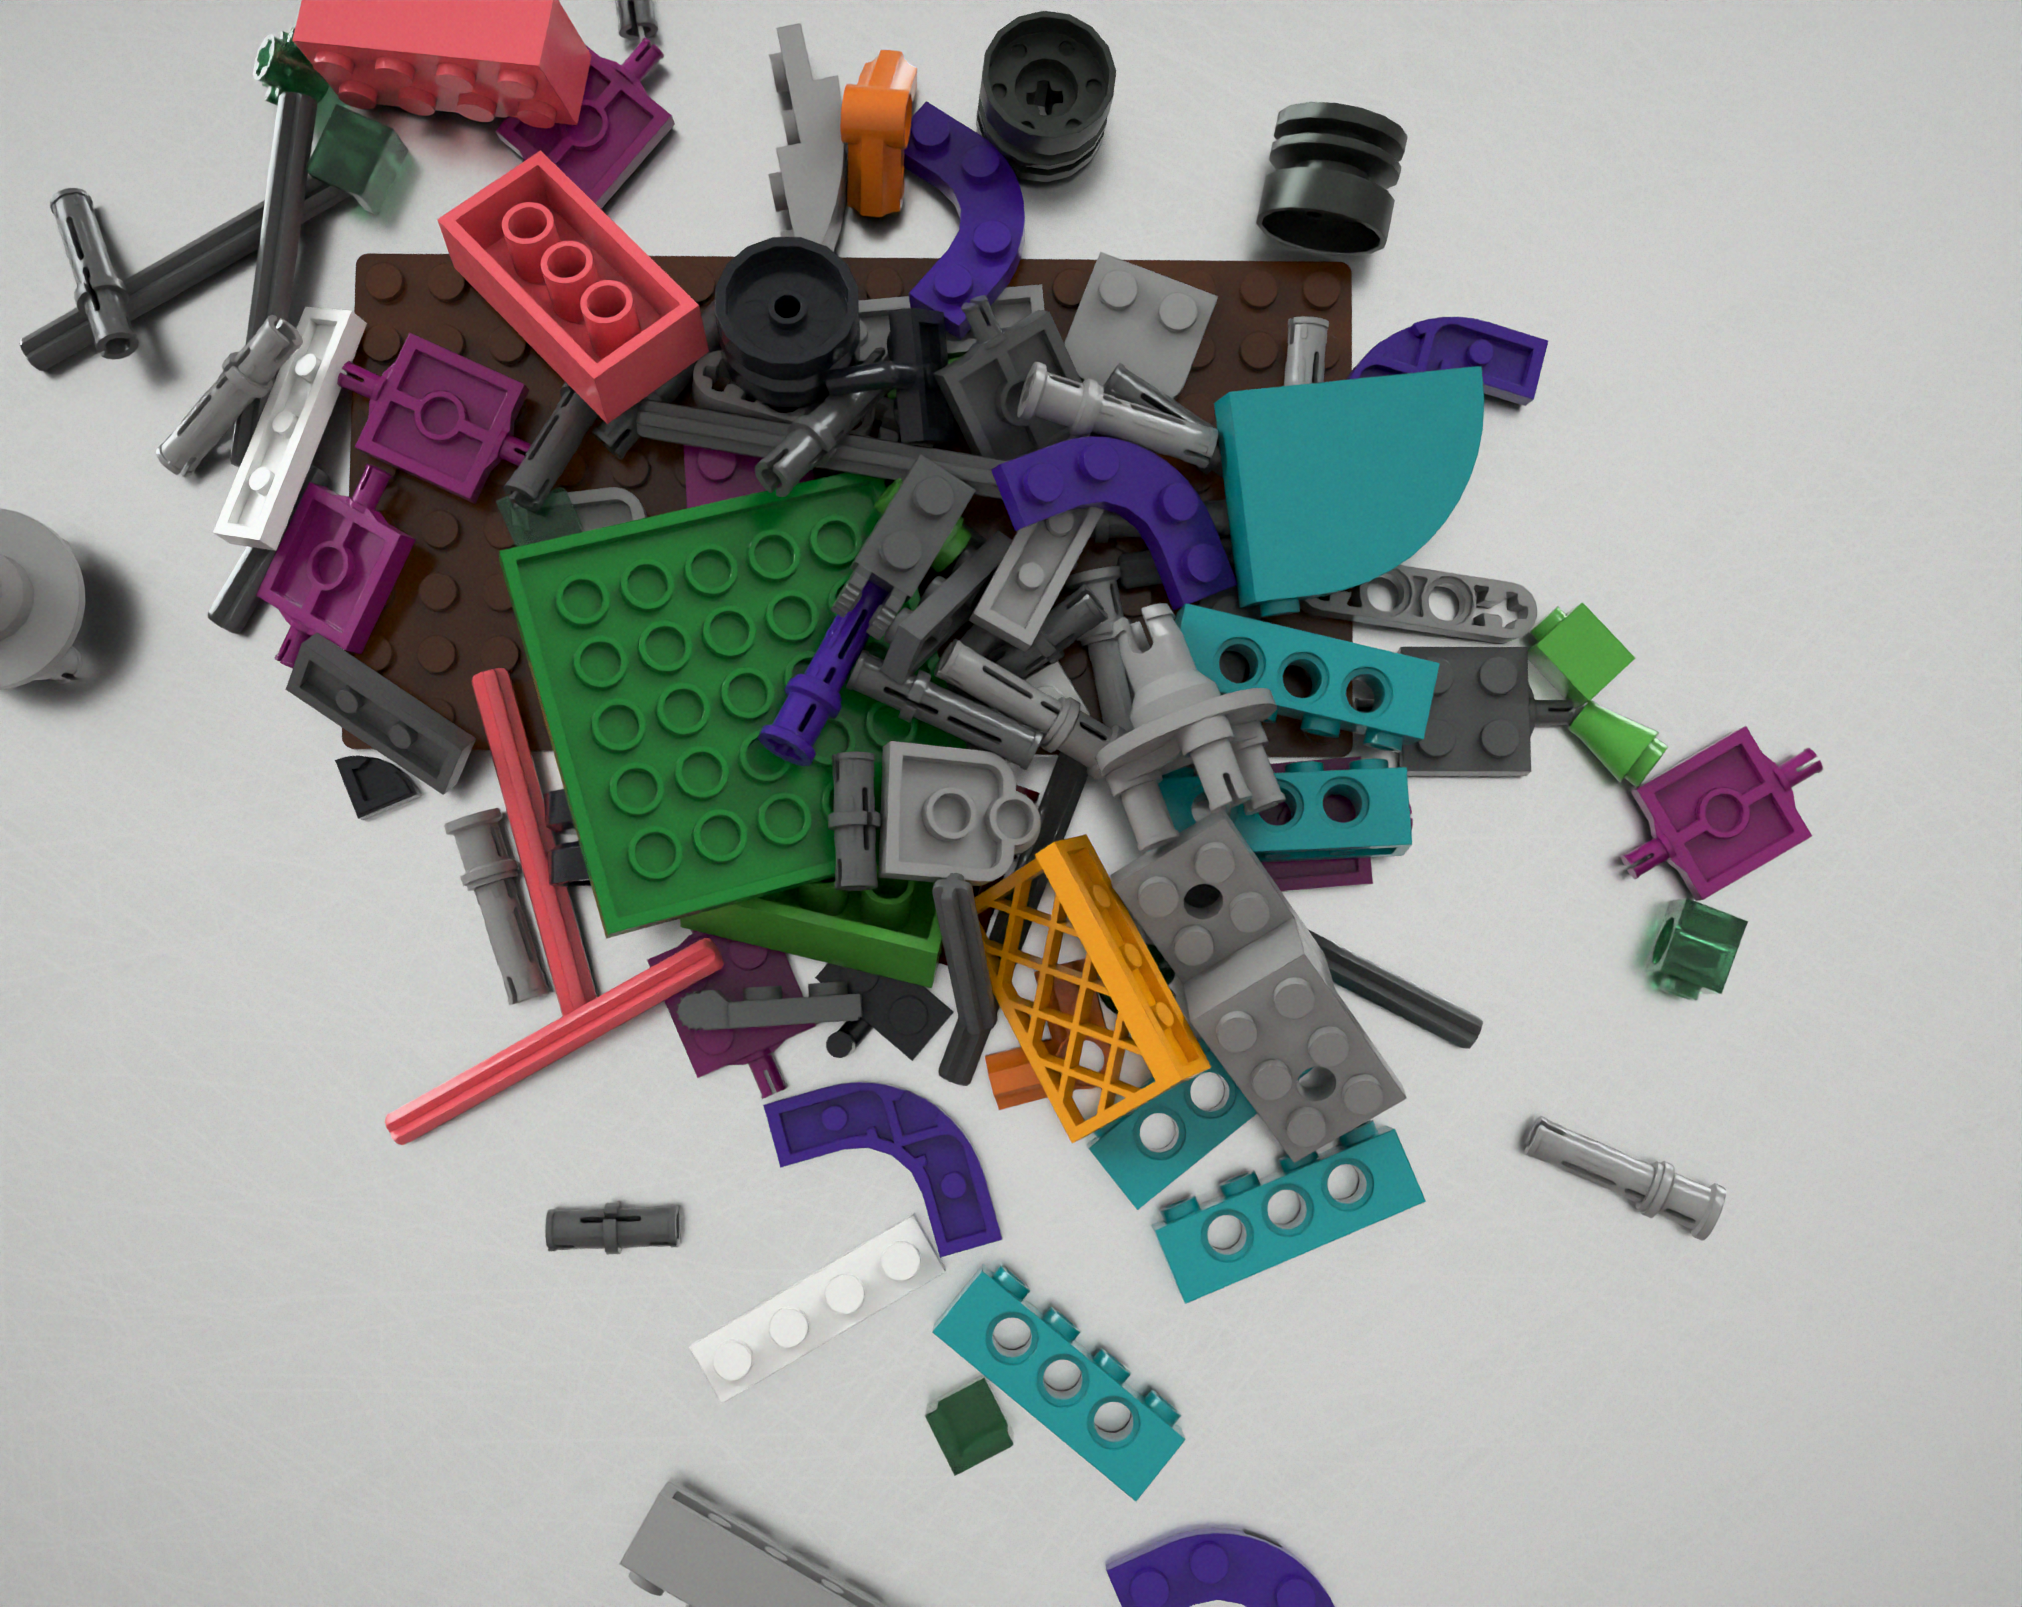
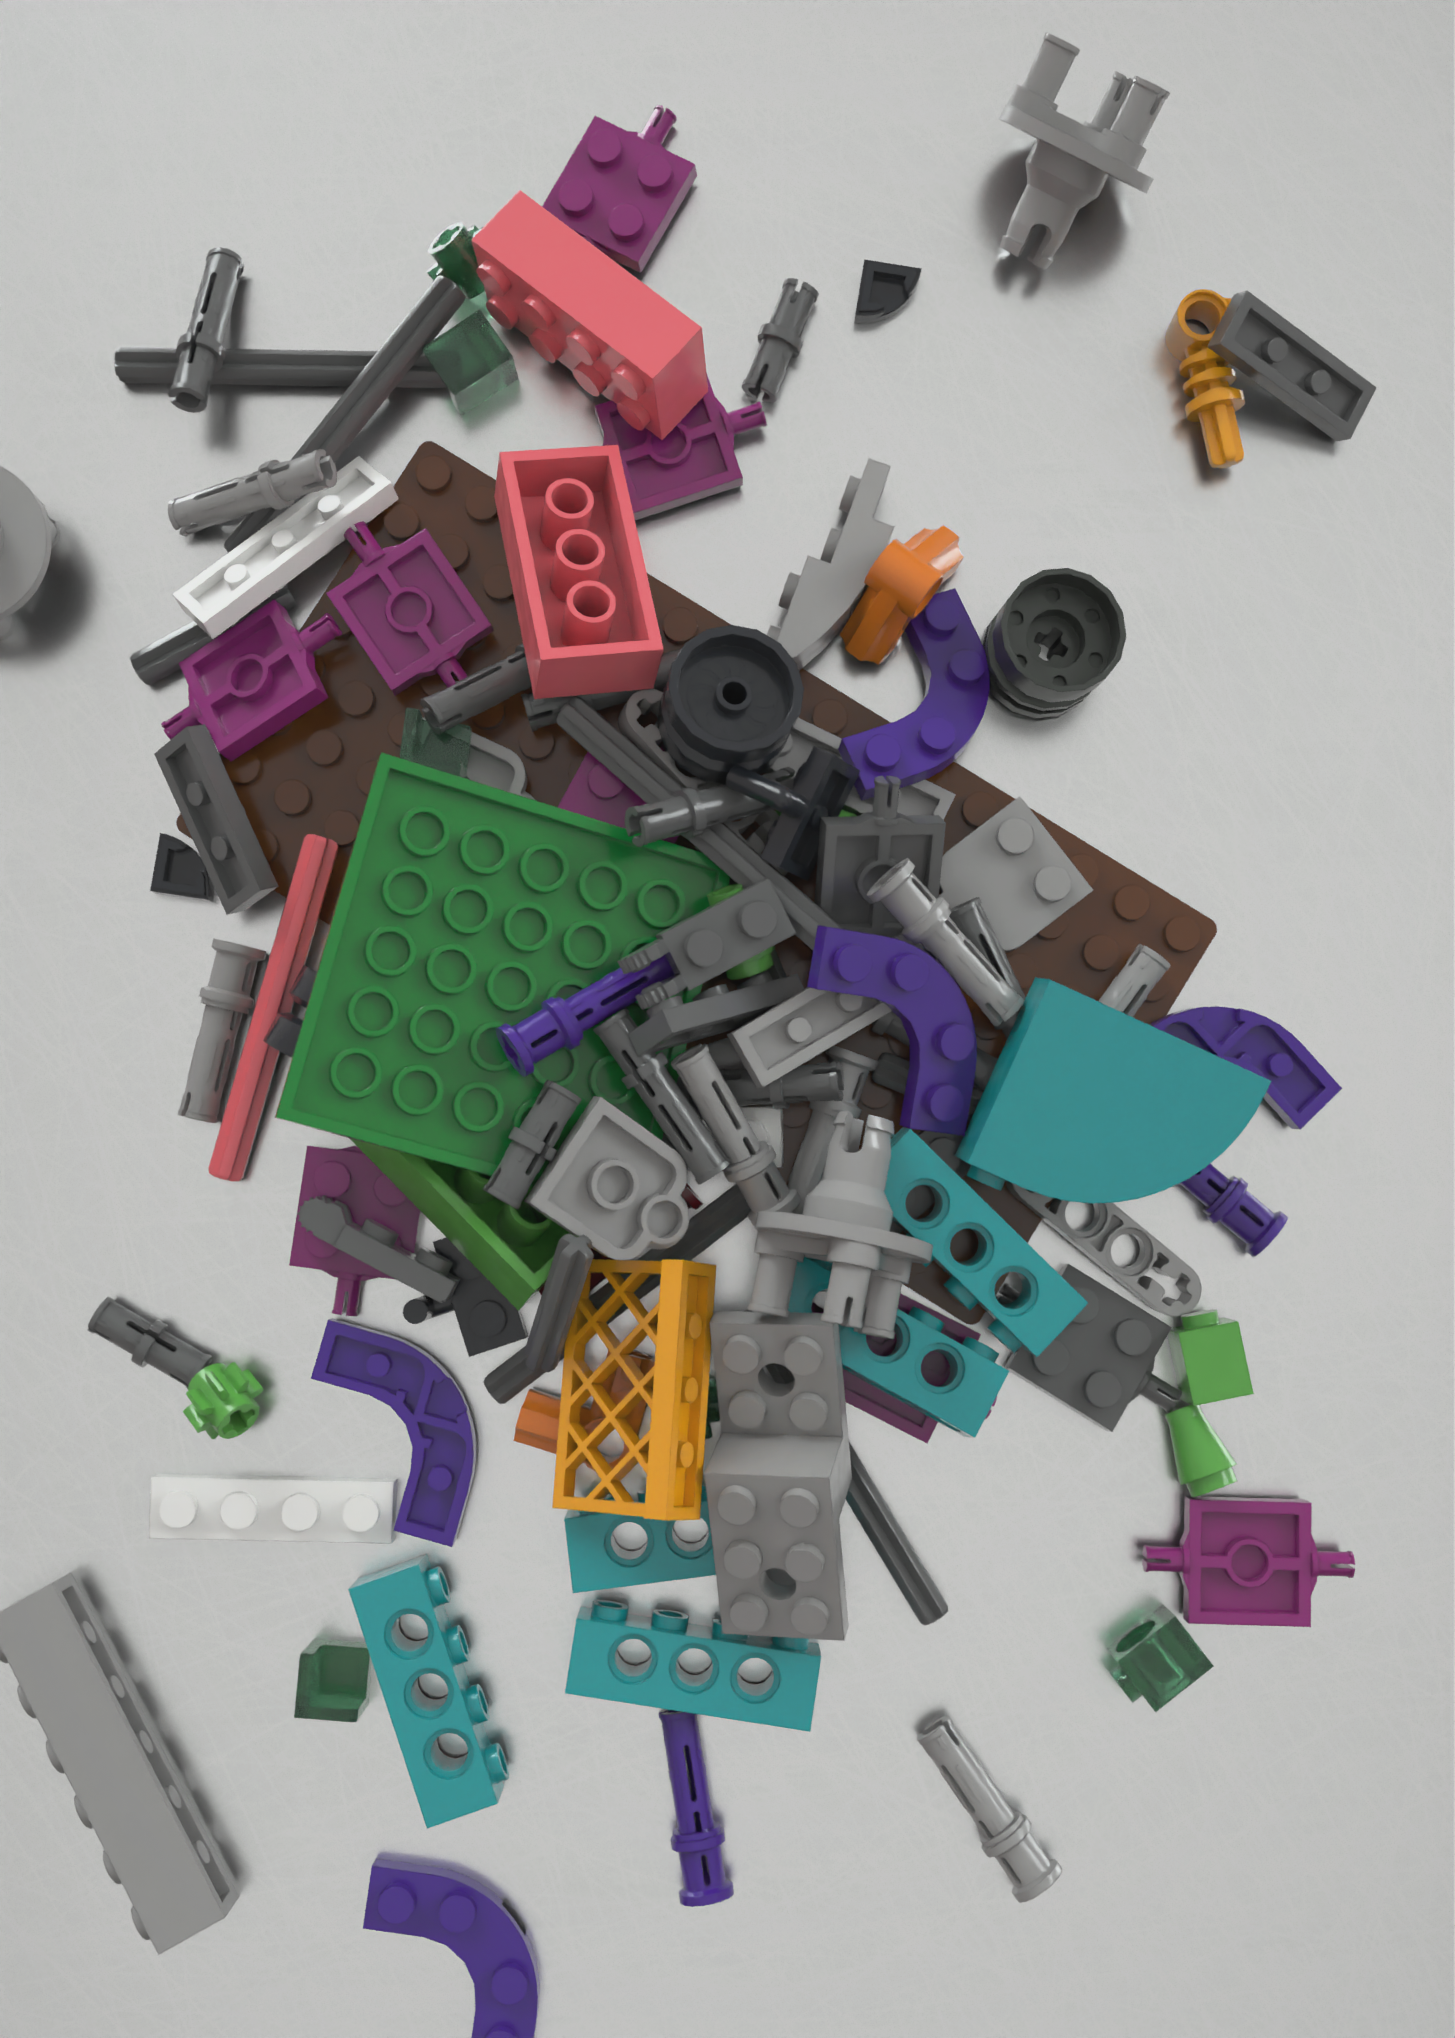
camera: 30 degrees right, 0 degrees up
coral axle [385,938,724,1145] -> none
pearl dark grey wheel [1256,102,1408,256] -> none
none -> bright green gear [183,1362,263,1439]
none -> dark purple pin [659,1709,734,1907]
none -> dark purple pin [1179,1163,1288,1257]

